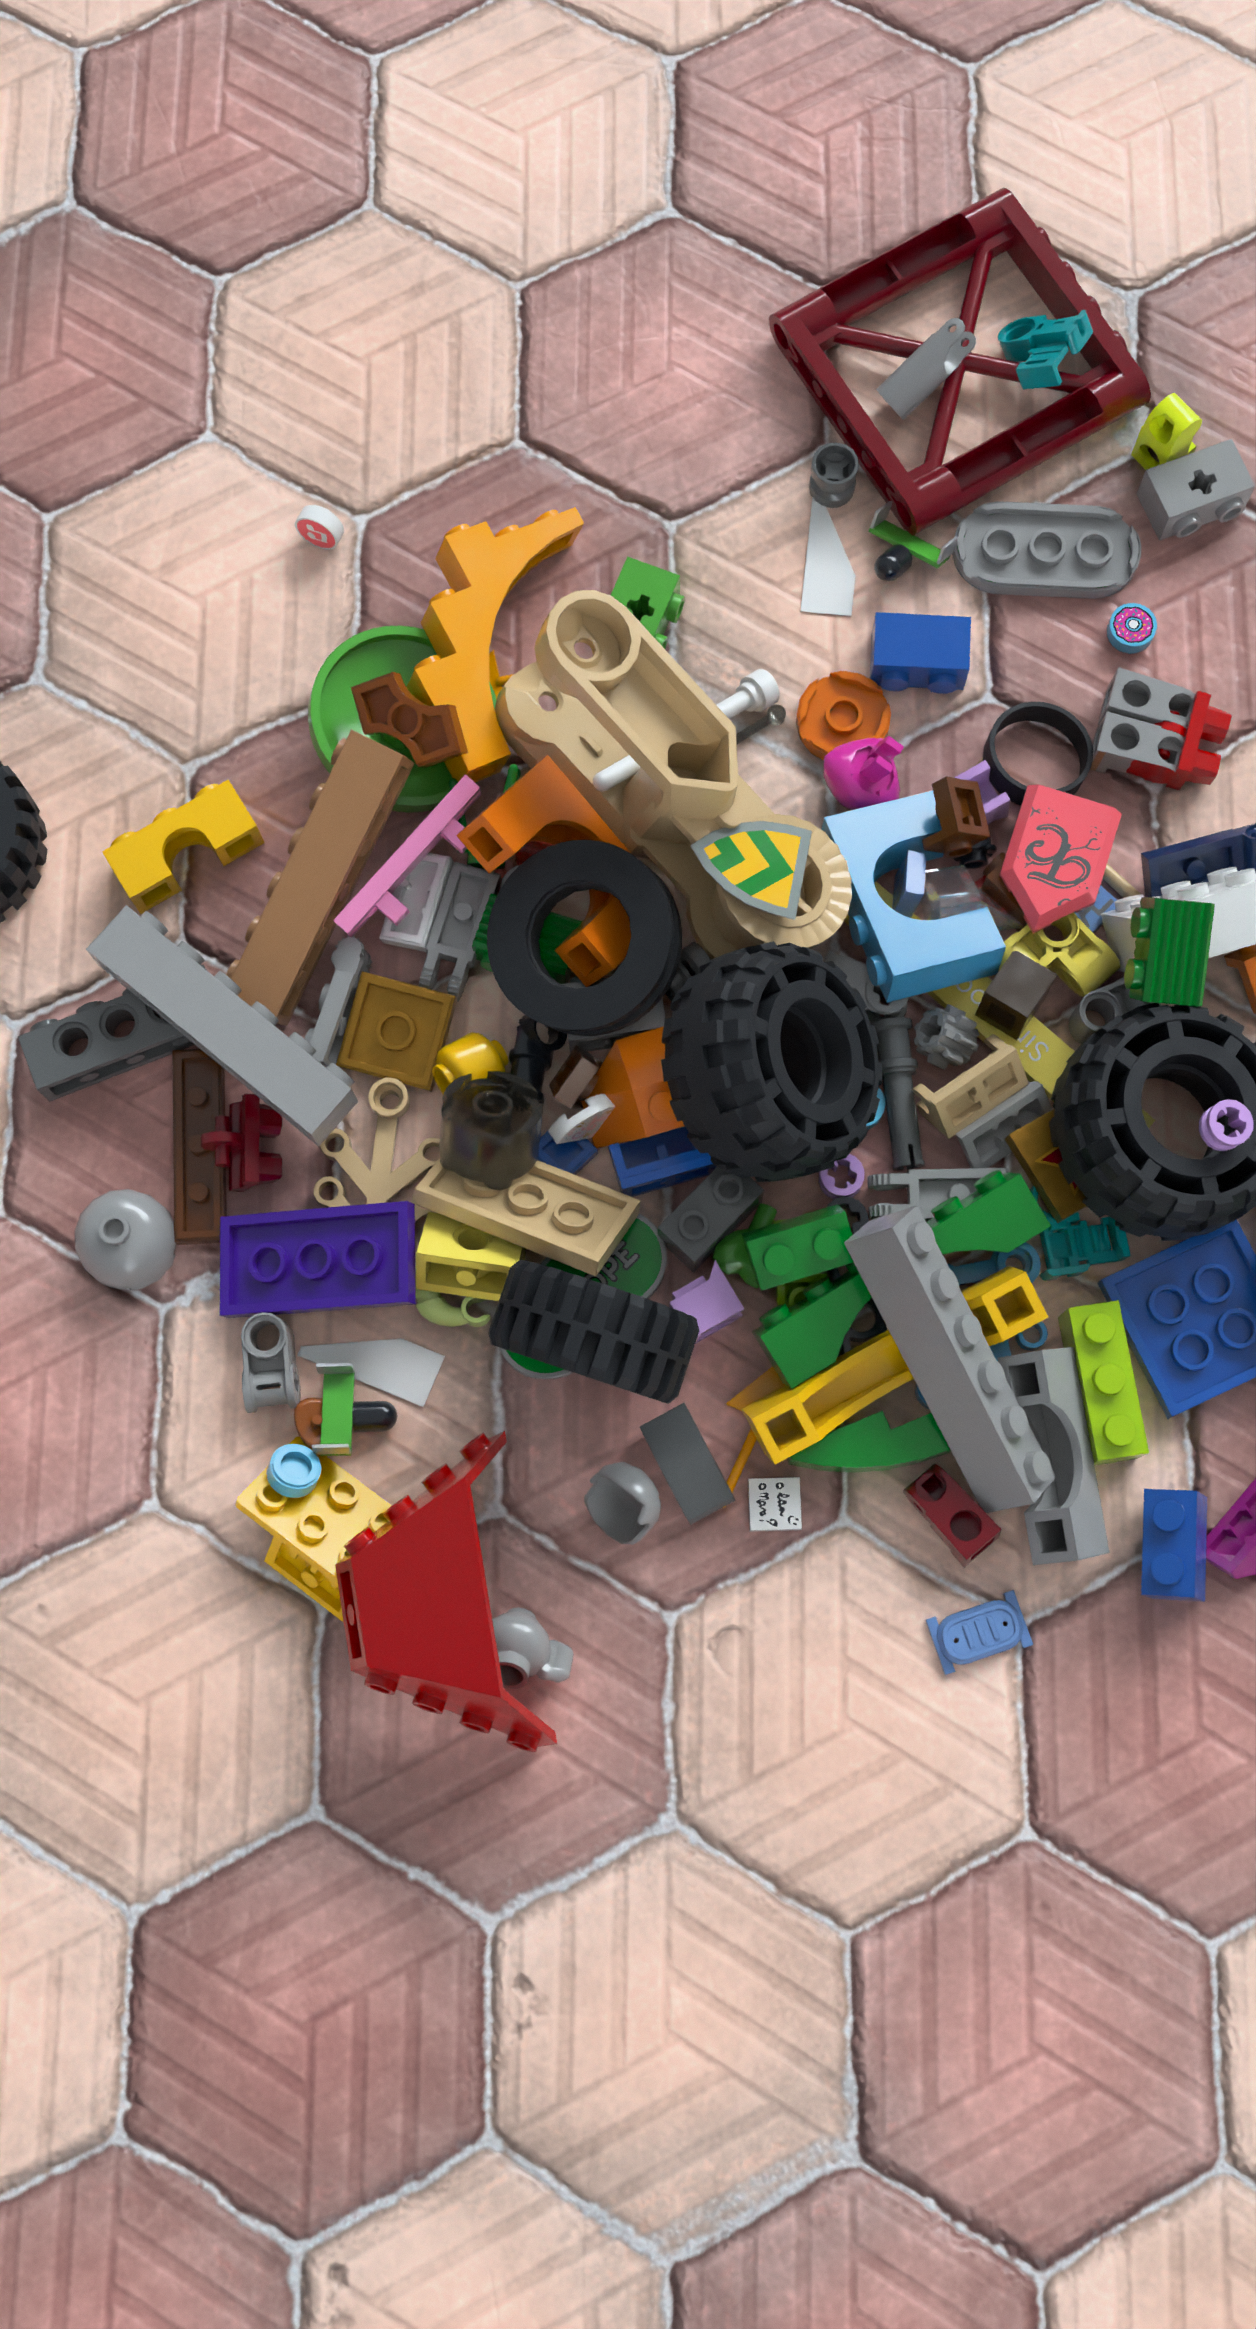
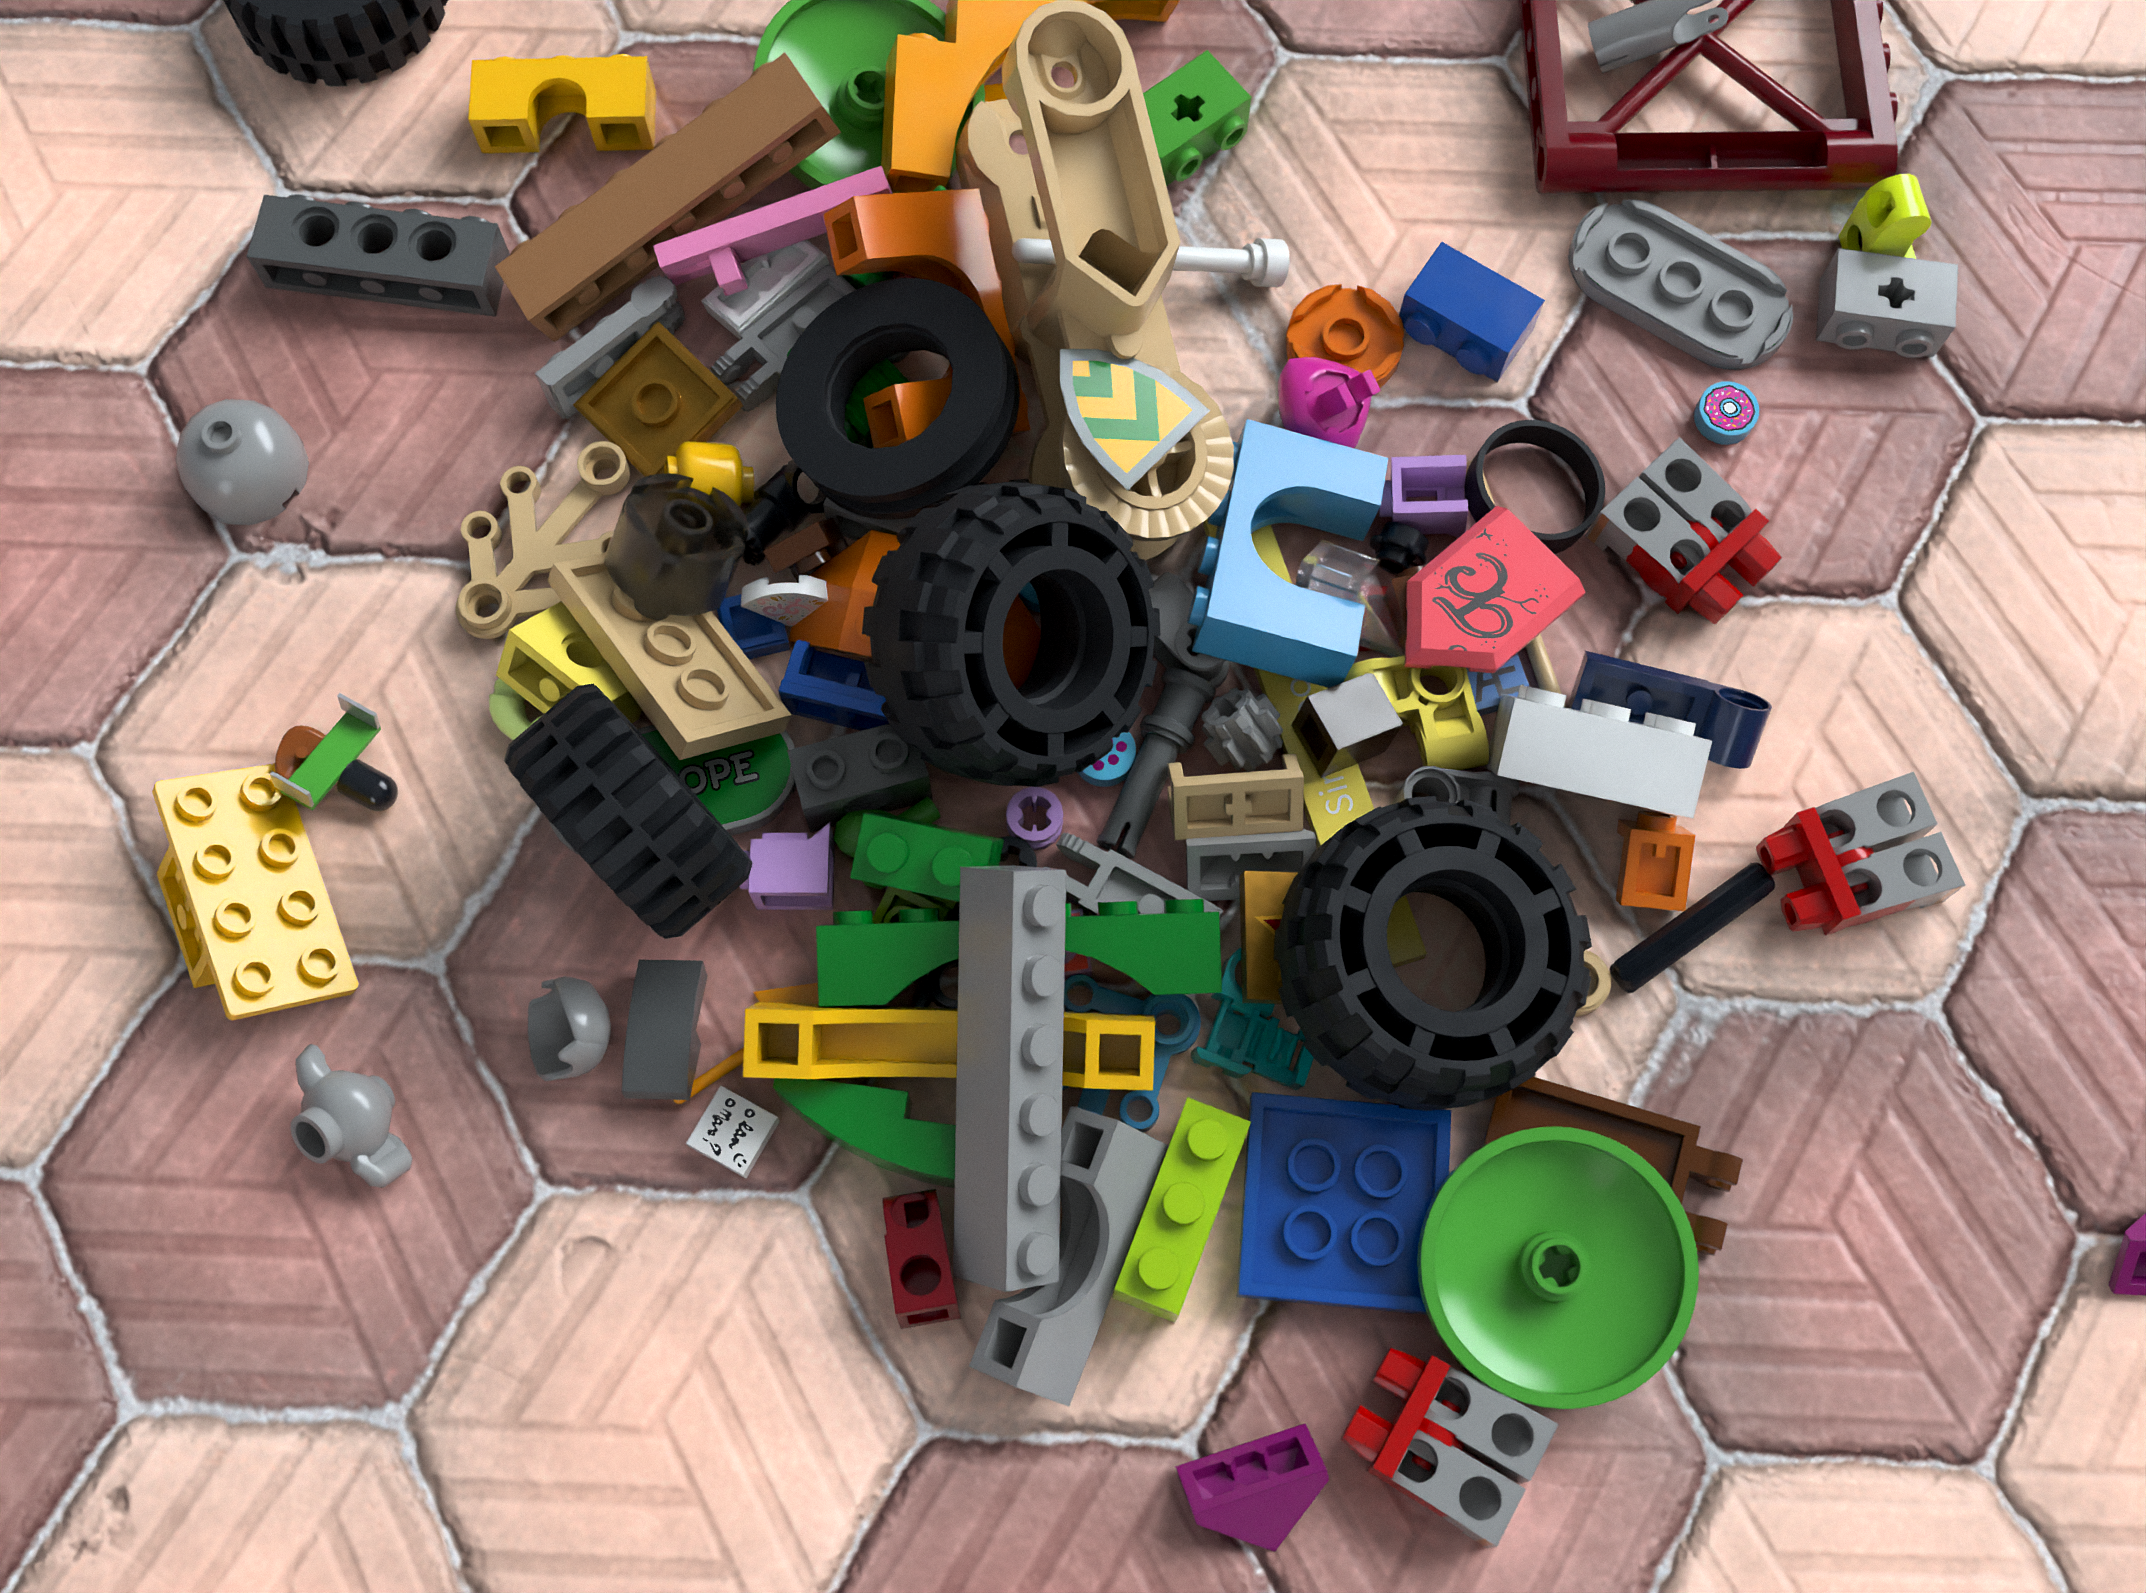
camera: 25 degrees right, 5 degrees down
light grey brick [86,905,358,1146] -> none
reddish brown tile [172,1049,227,1245] -> none
dark red hips [201,1093,282,1192] -> none
dark purple plate [220,1201,416,1318] -> none
light grey piece [241,1312,301,1413] -> none
medium azure tile [267,1444,321,1498] -> none
white sticker [297,1338,445,1407] -> none
red piece [335,1431,557,1752] -> none
dark orange tile [351,672,468,768] -> none
clear smoke hinge [736,704,786,744] -> none
white sticker [800,498,855,616] -> none
dark grey wheel [809,442,859,508] -> none
piece [869,501,959,581] -> none
medium blue tile [892,850,926,918] -> none
reddish brown bracket [922,776,990,858] -> none
medium blue piece [925,1590,1033,1675] -> none
teal piece [998,310,1093,390] -> none
green brick [1124,897,1215,1006] -> none
blue brick [1141,1489,1207,1602] -> none
lavender bush [1199,1099,1254,1151] -> none

